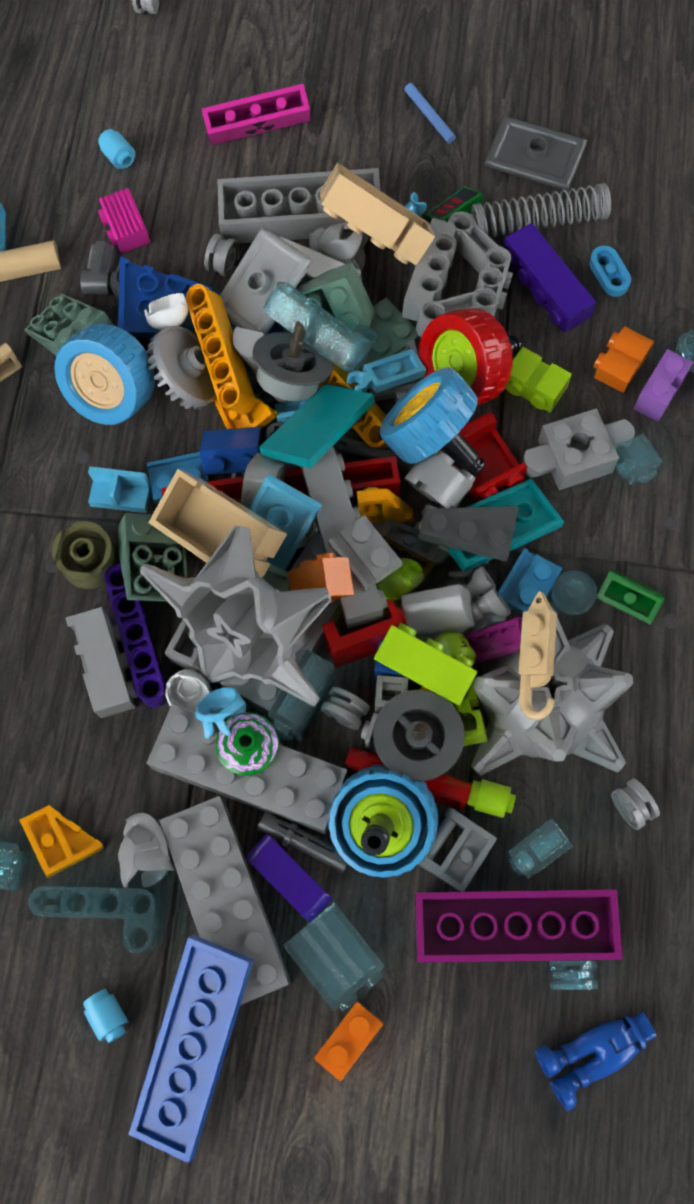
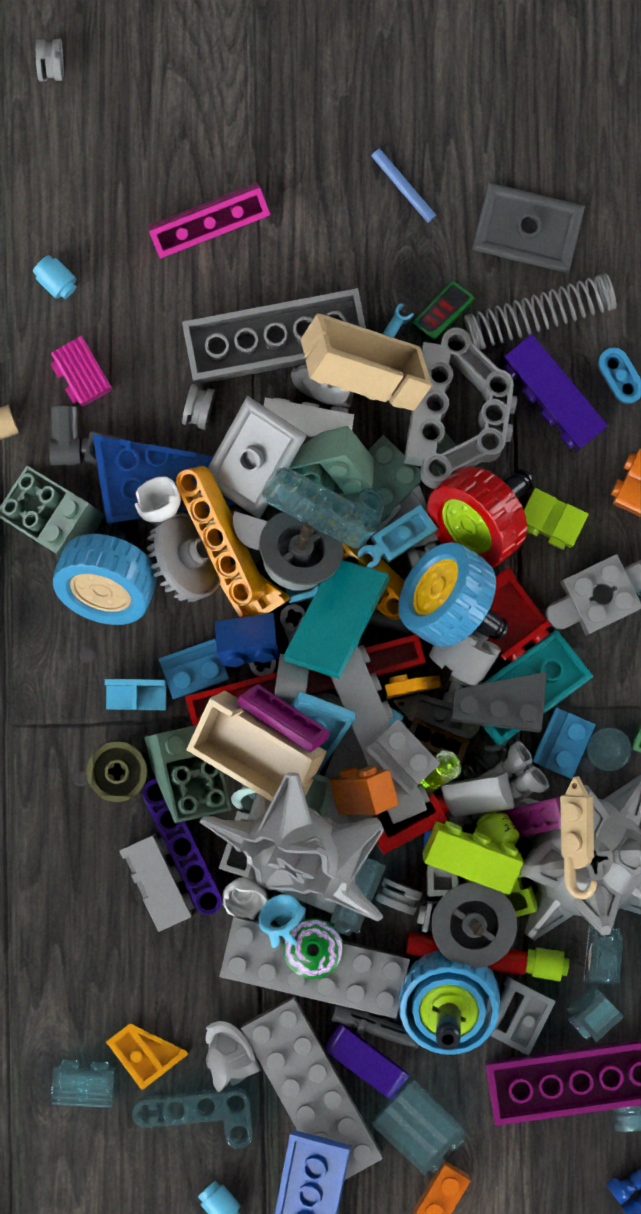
camera: 10 degrees left, 15 degrees up
none -> magenta plate [237,684,330,753]
none -> clear light blue torso [583,925,623,986]

